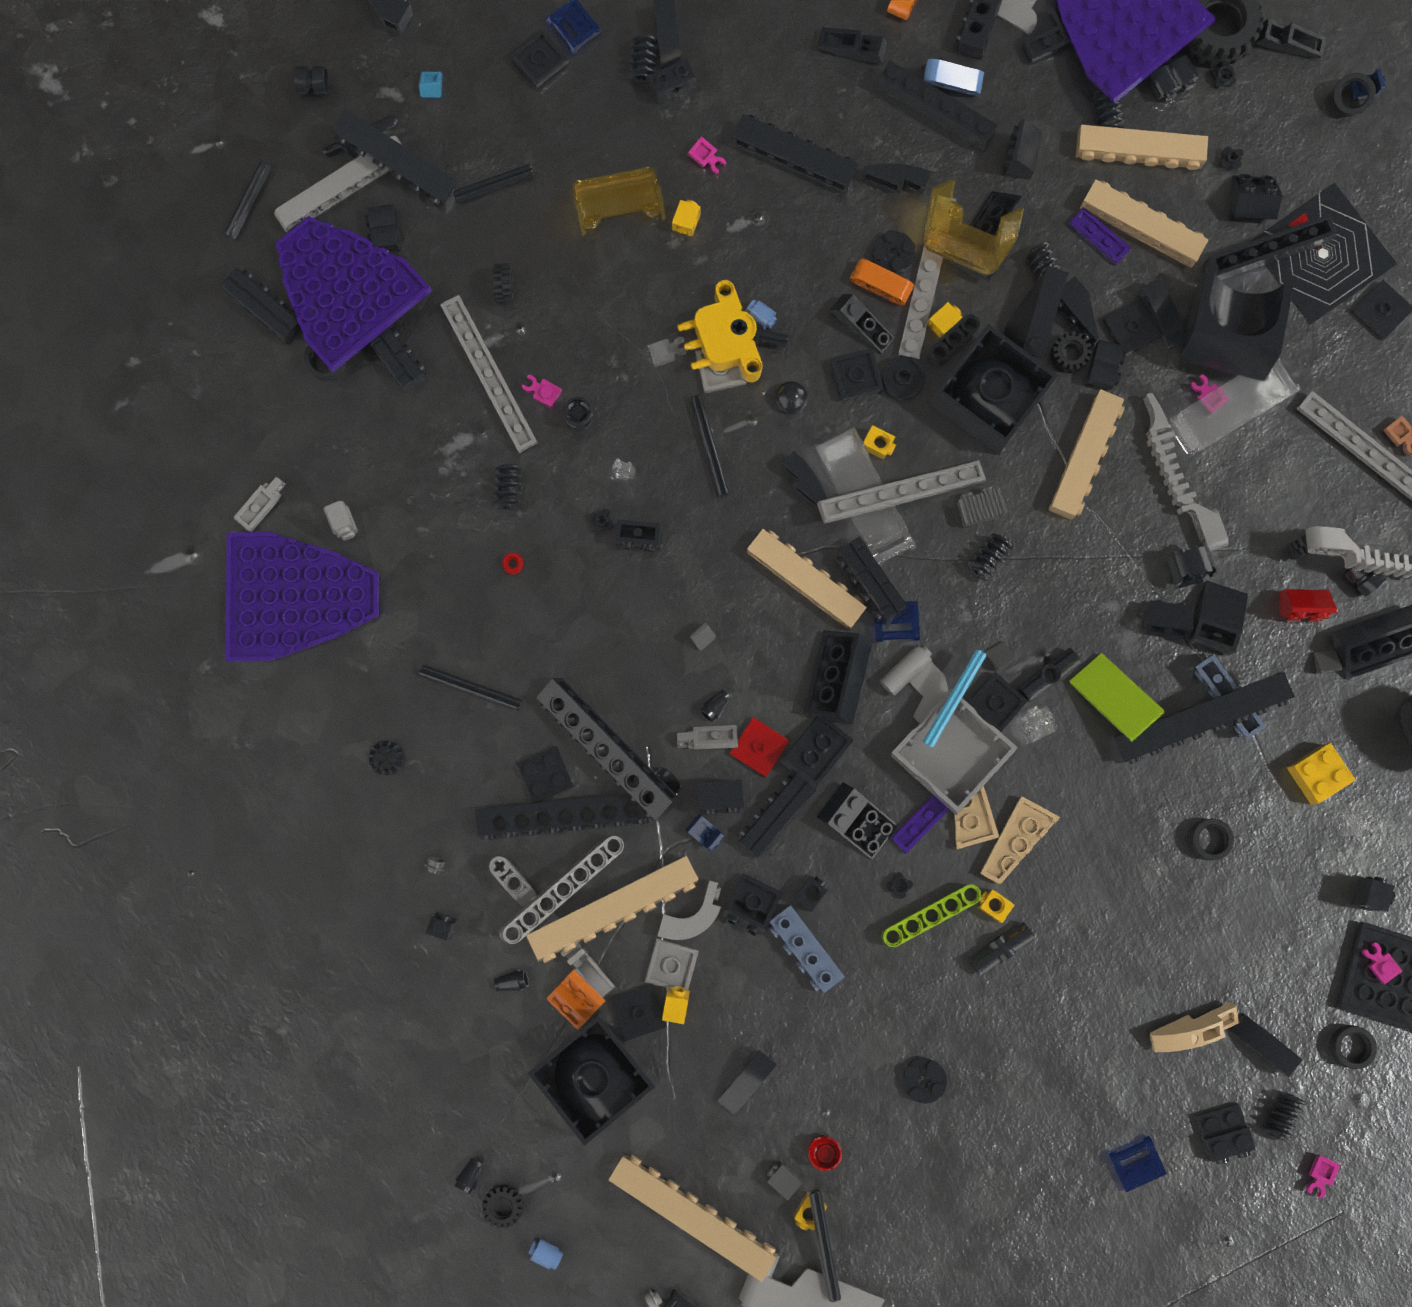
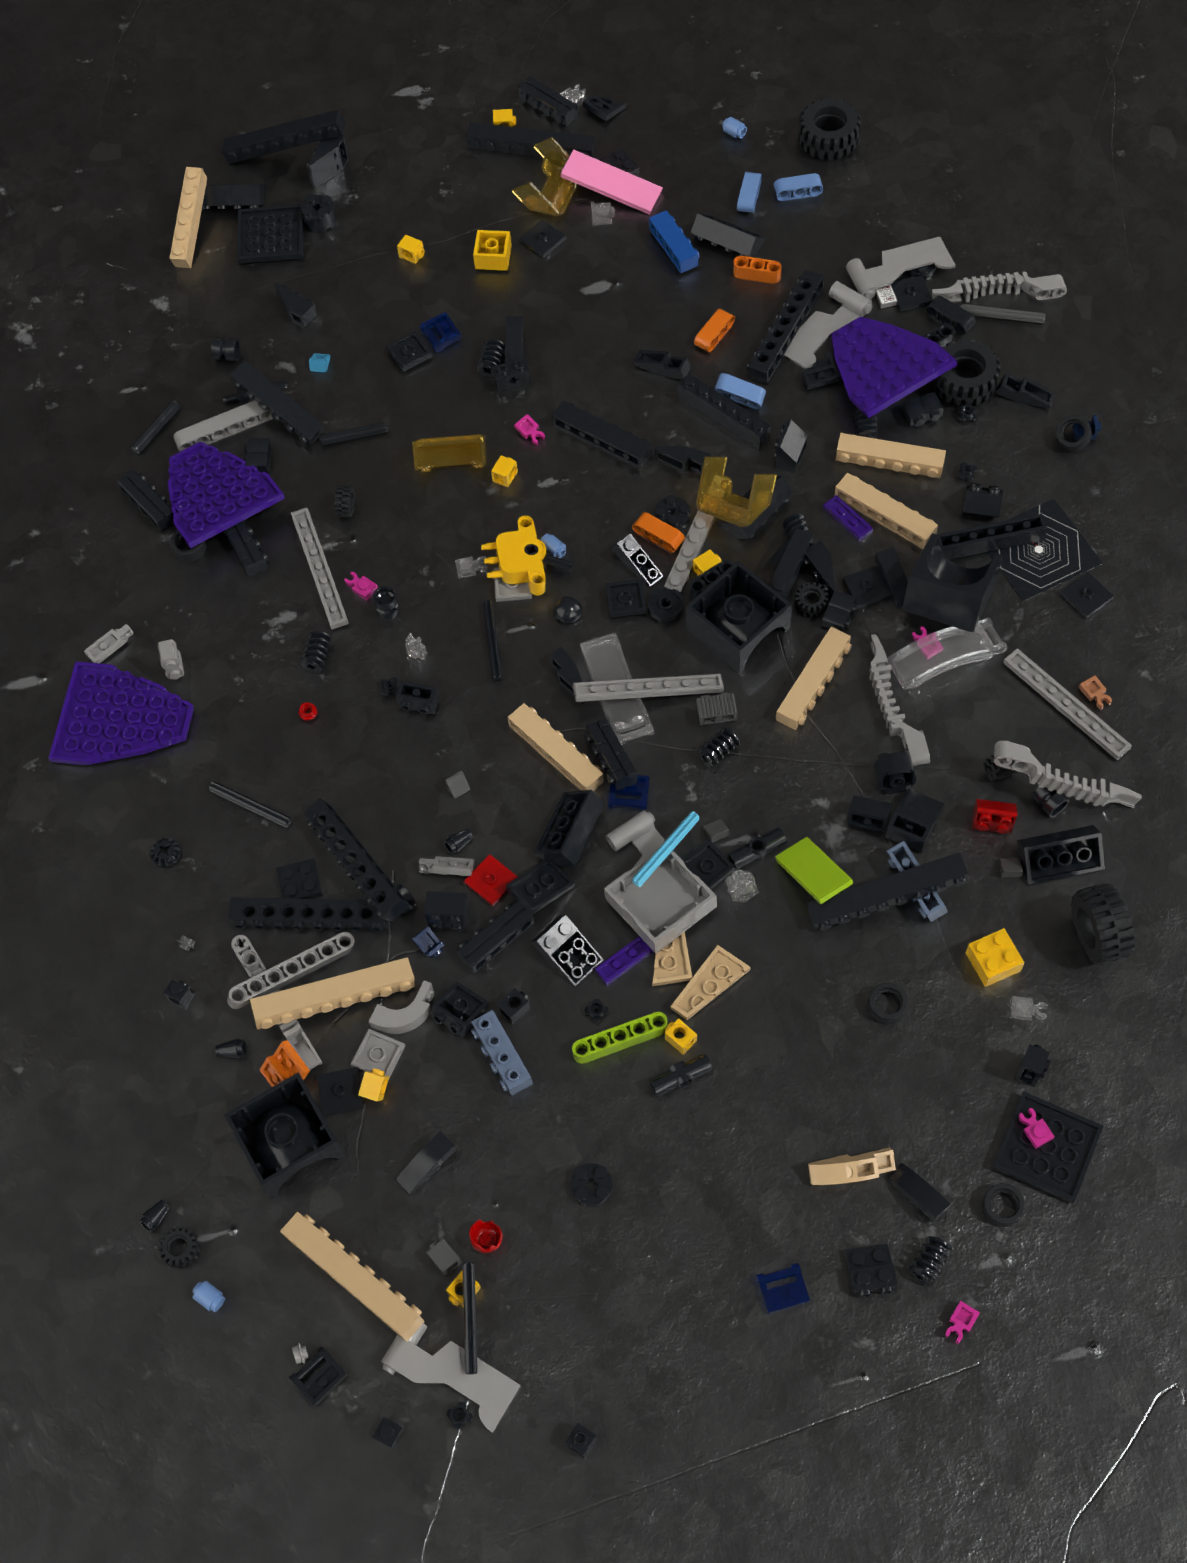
camera: 10 degrees right, 20 degrees down
yellow brick [861,425,896,460] -> none

